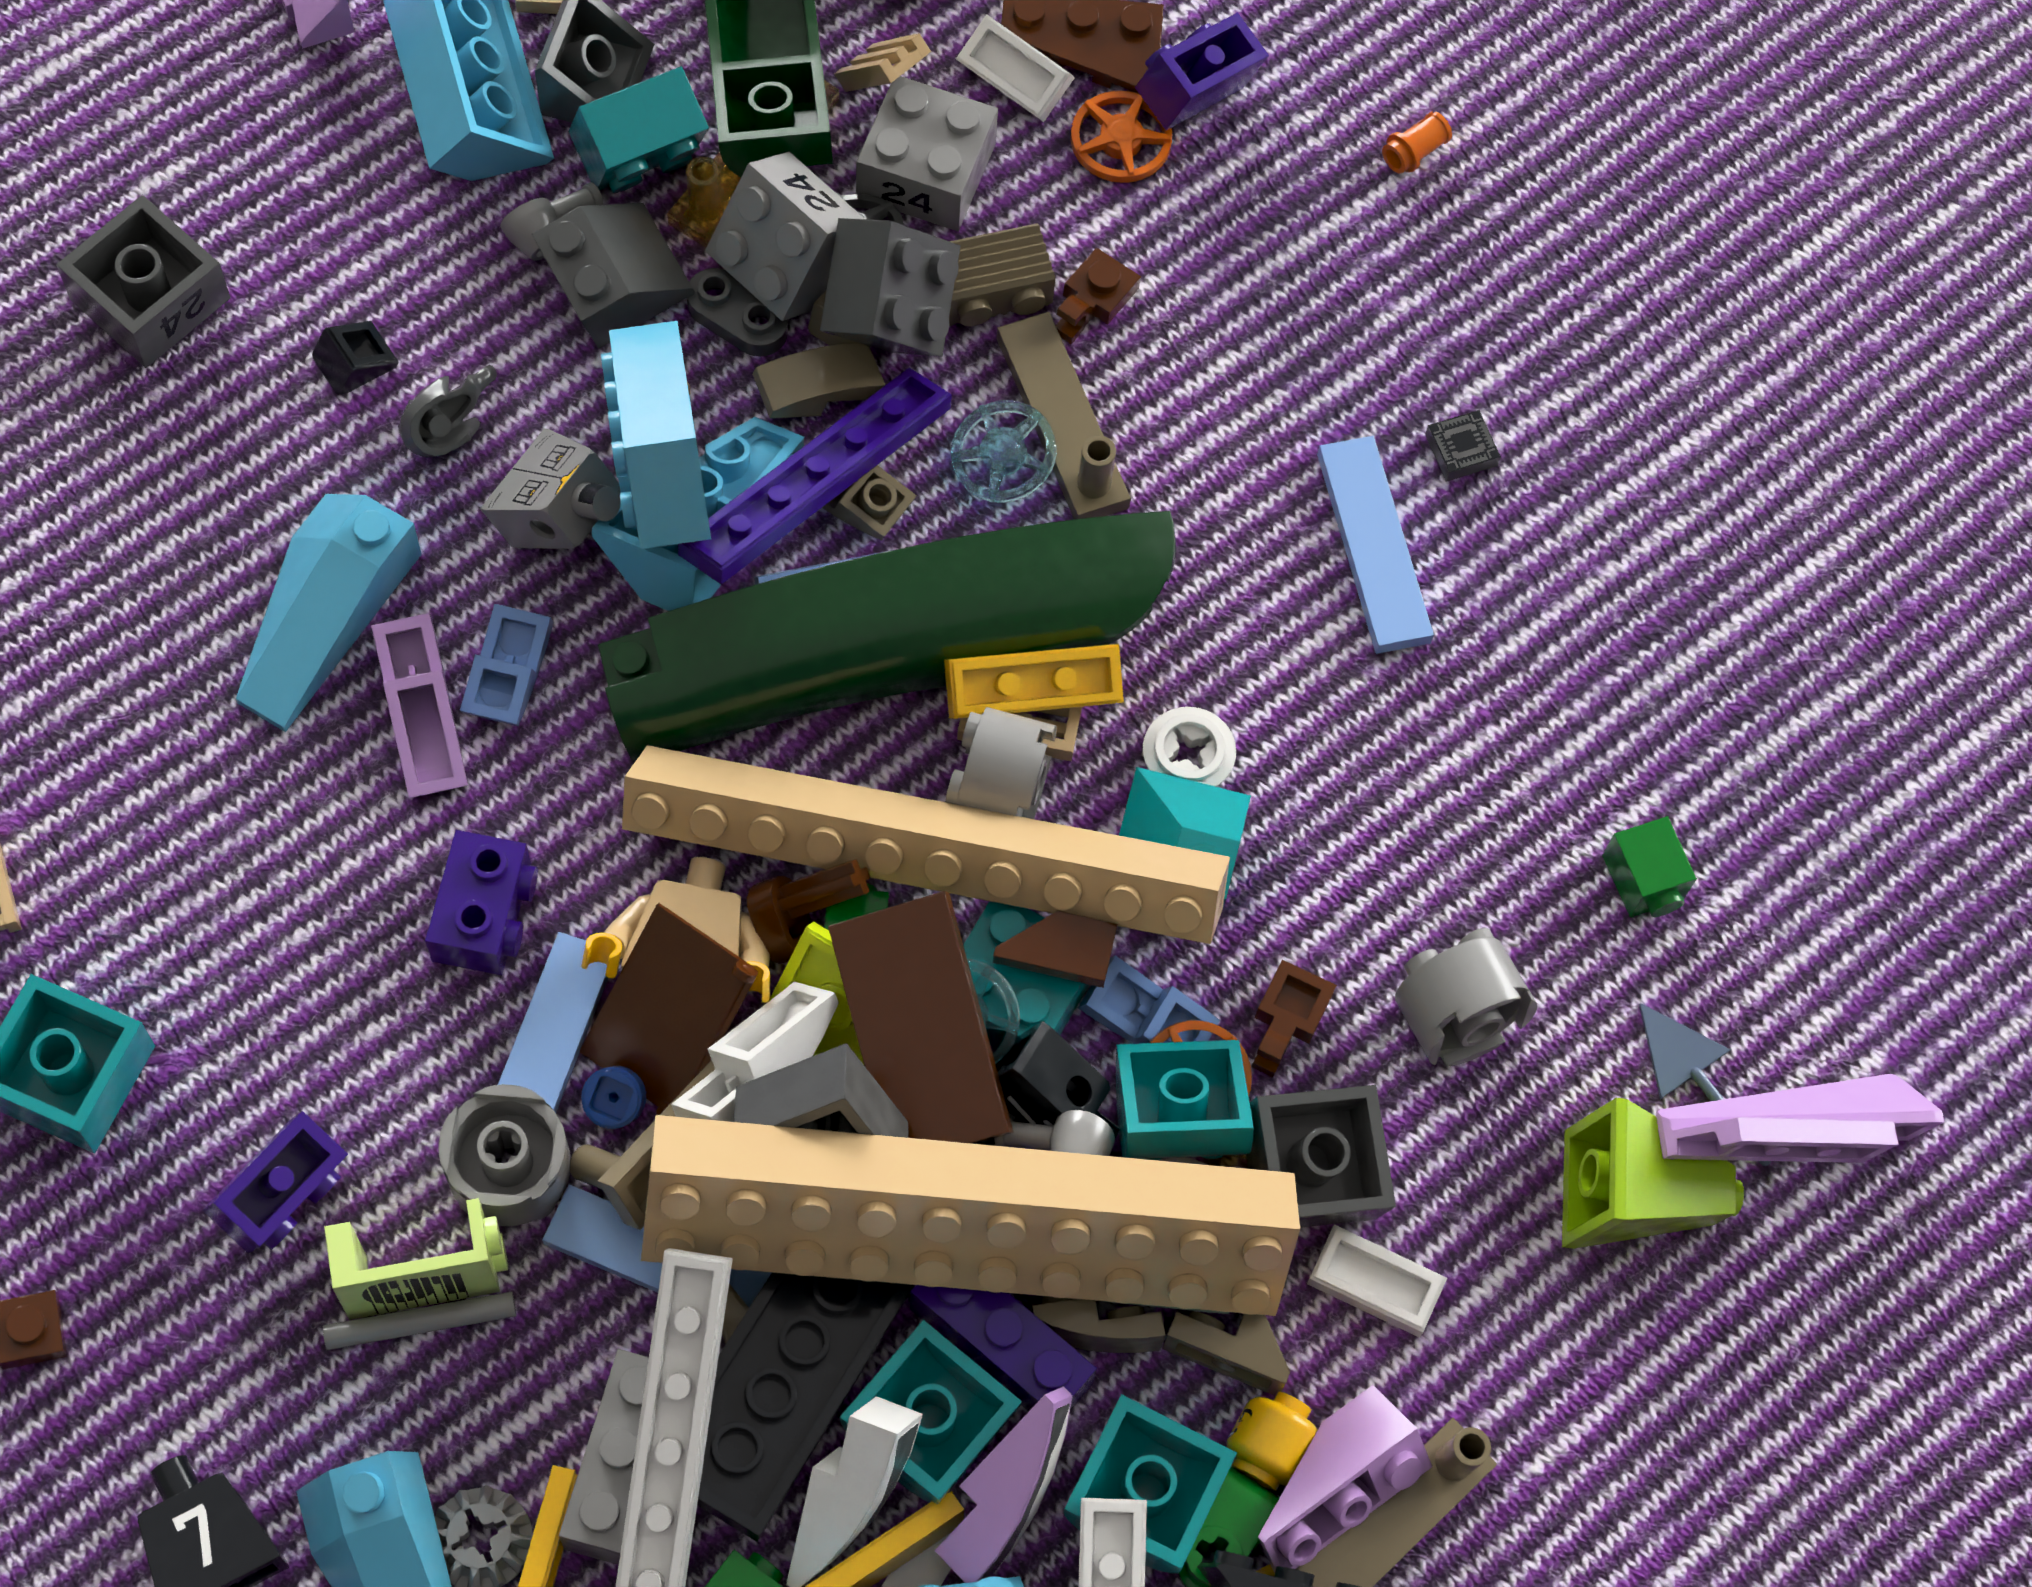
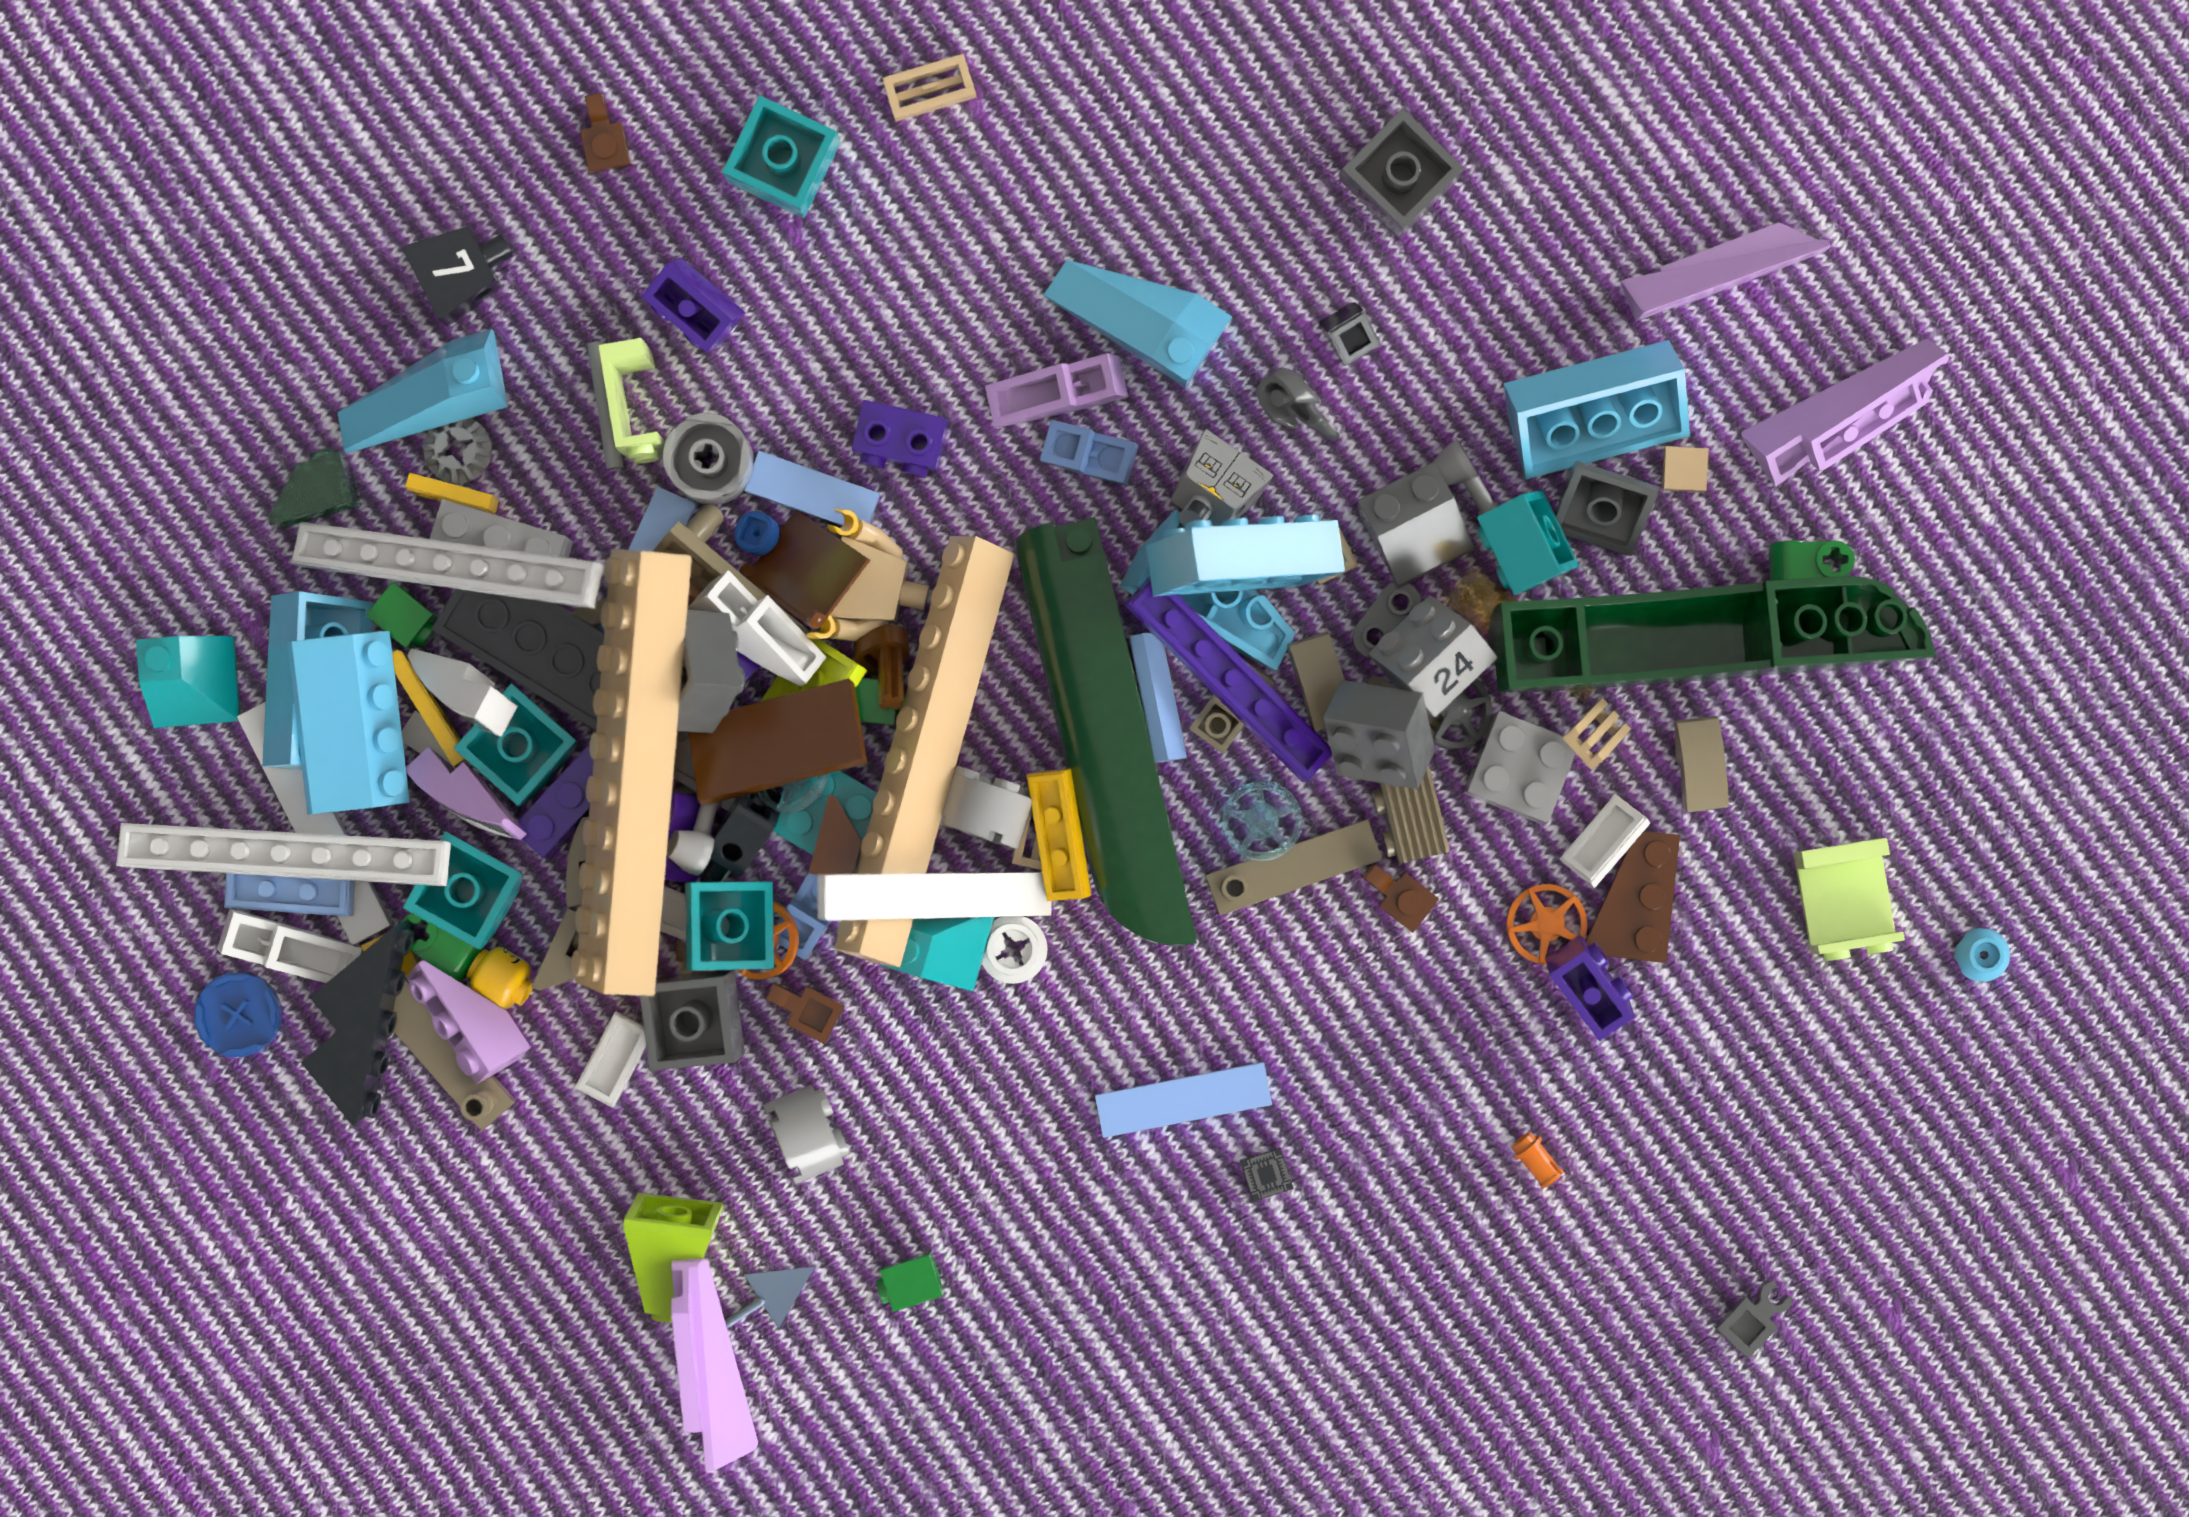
camera: 100 degrees right, 20 degrees up
none -> white tile [818,872,1051,920]

